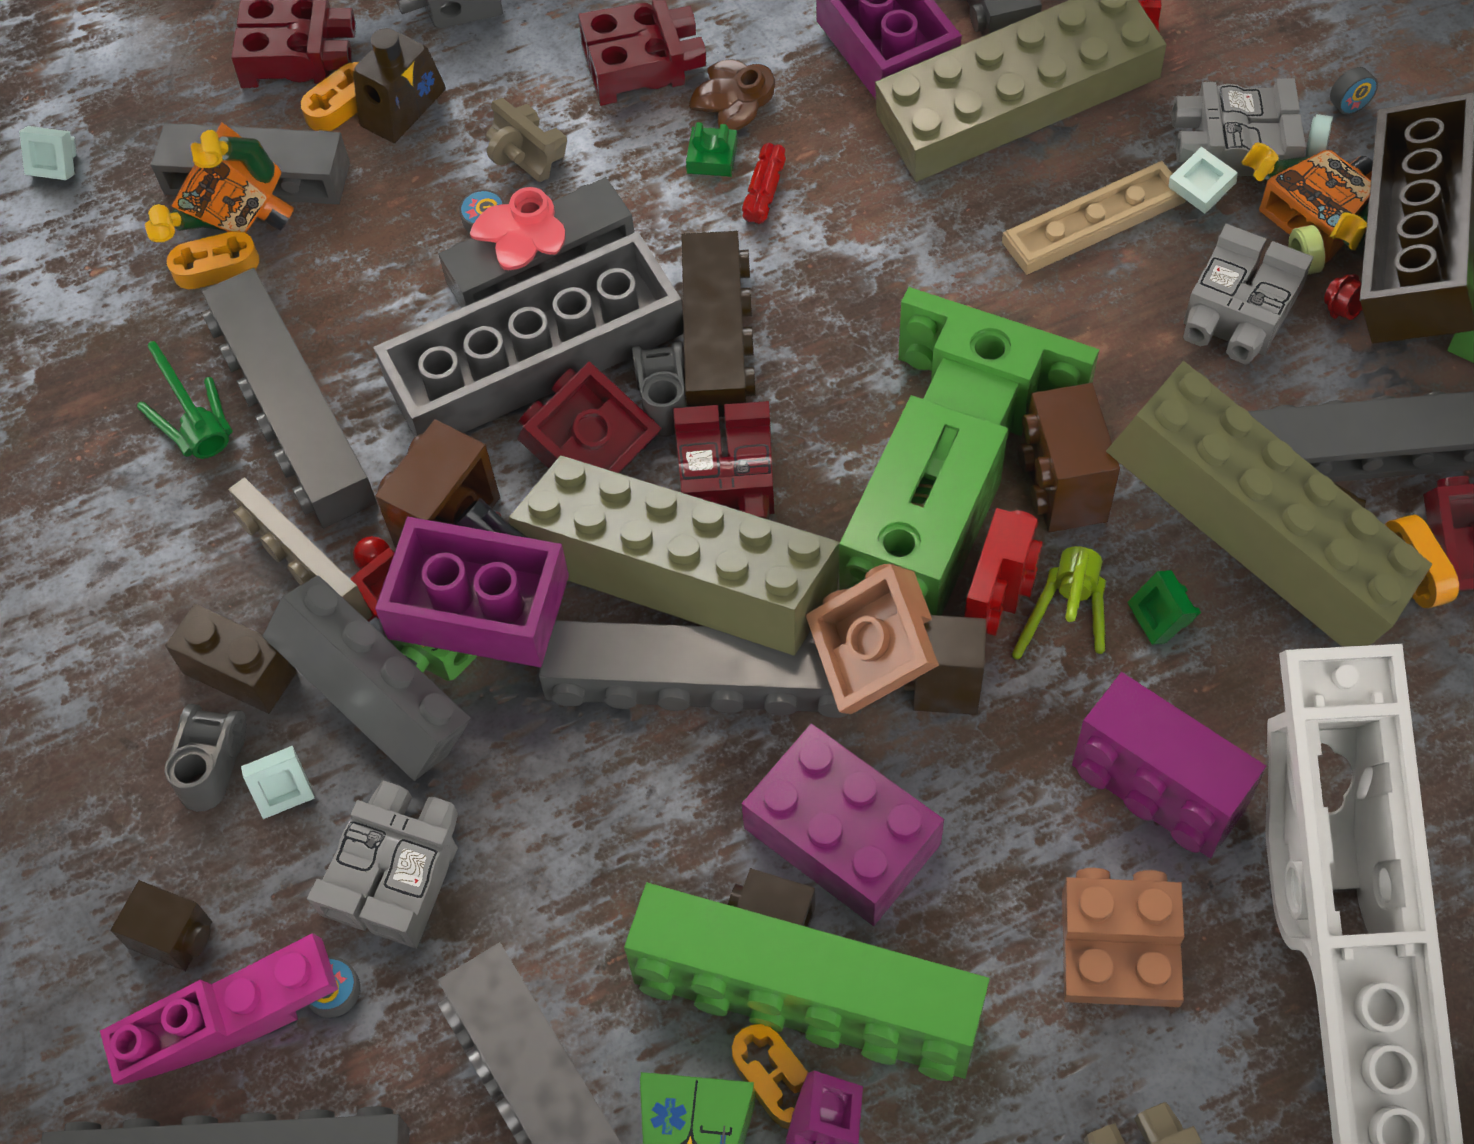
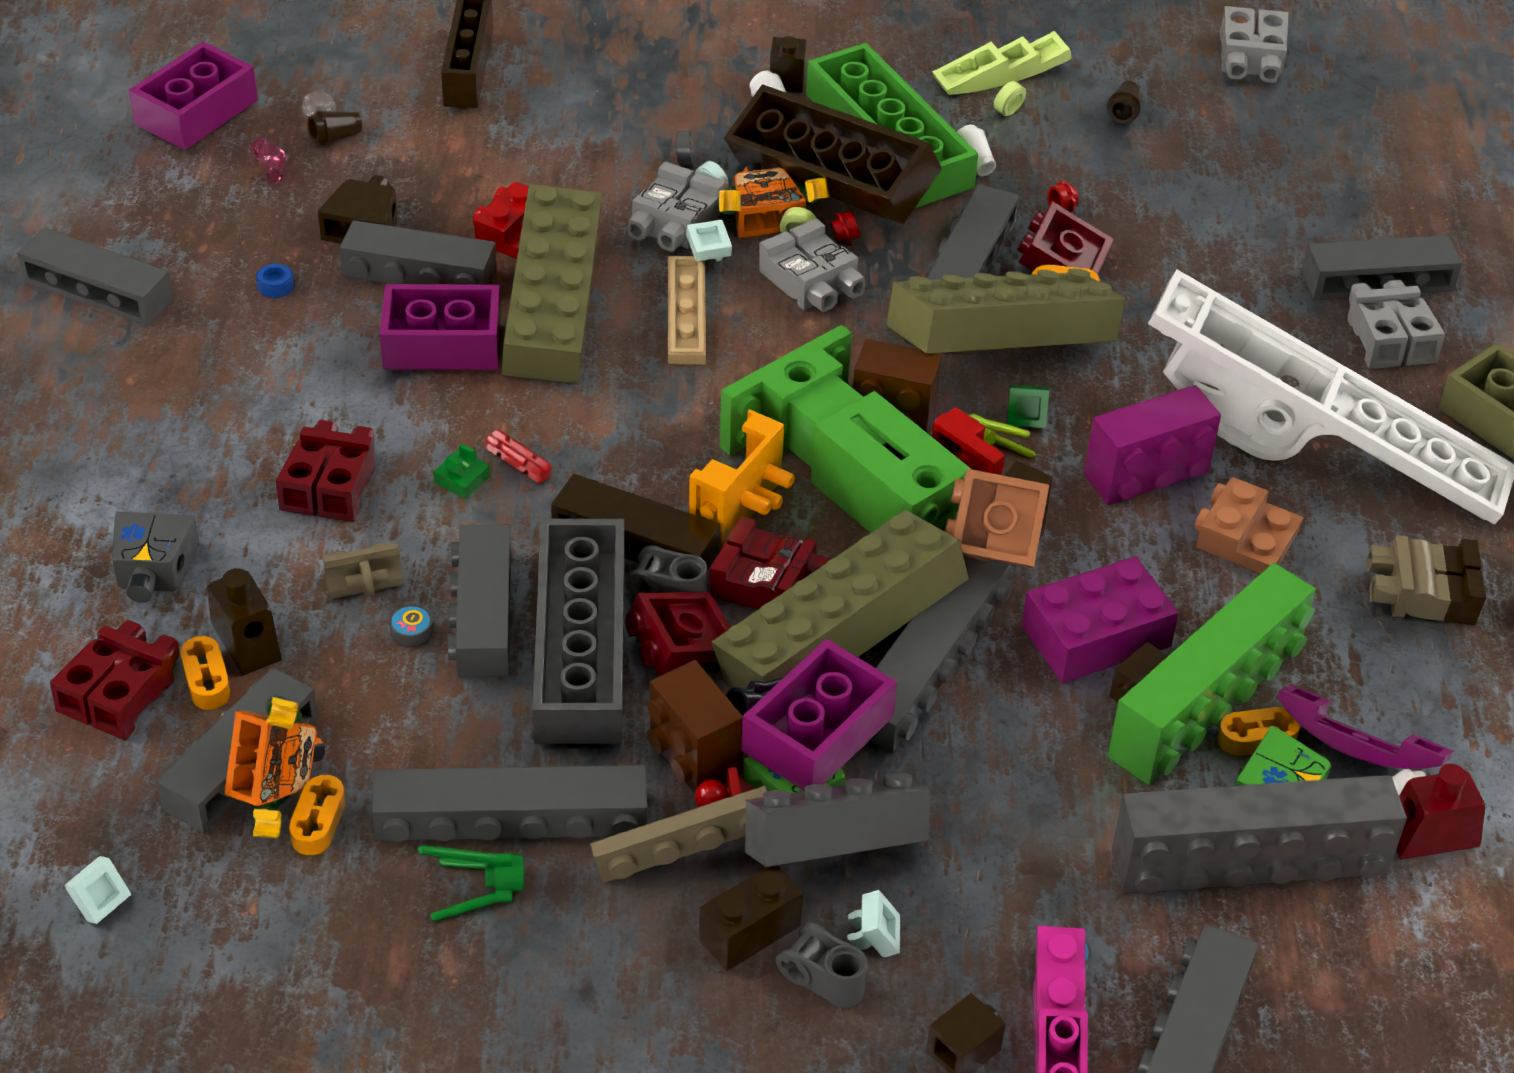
camera: 70 degrees left, 15 degrees down
light grey hips [307,780,458,949] -> none
coral plate [470,187,565,271] -> none
reddish brown plate [689,59,775,131] -> none
none -> light orange piece [689,409,795,549]

